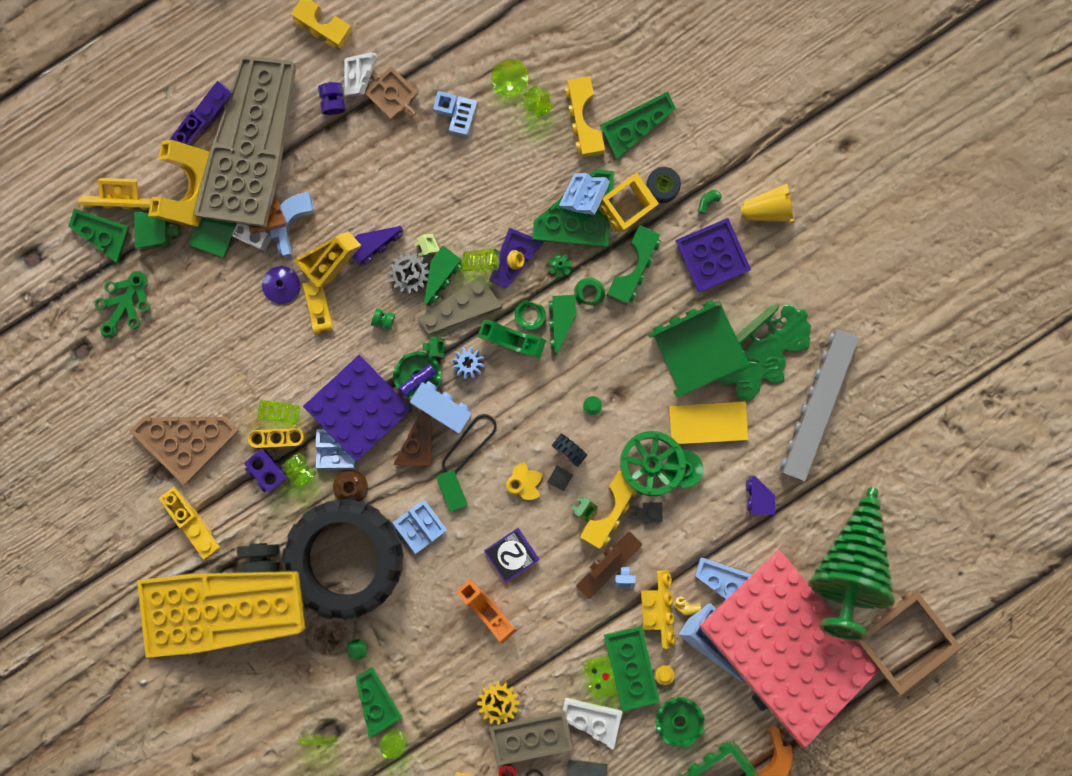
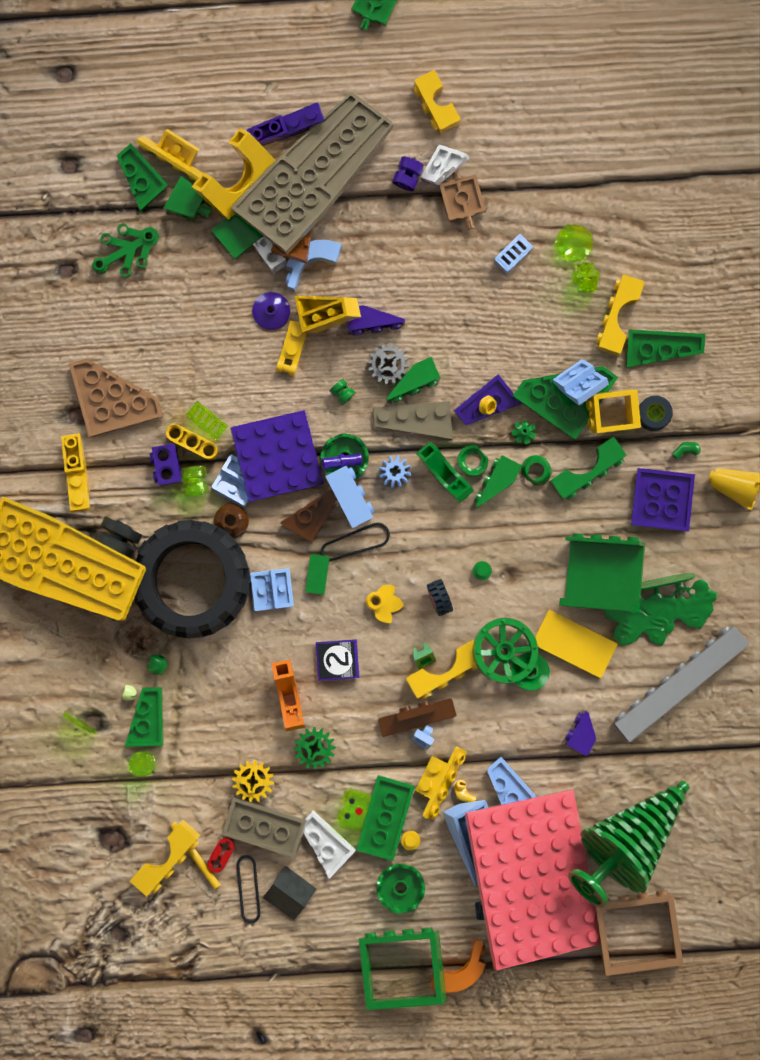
camera: 30 degrees right, 0 degrees up
yellowish green tile [414,234,439,256] -> none
green tile [422,337,445,358] -> none
light blue plate [433,91,457,117] -> none
clear neon green slope [462,248,500,271] -> none
pearl dark grey plate [547,465,573,491] -> none
pearl dark grey plate [629,502,663,522] -> none
none -> yellowish green hinge [122,685,137,701]
none -> green gear [294,727,336,769]

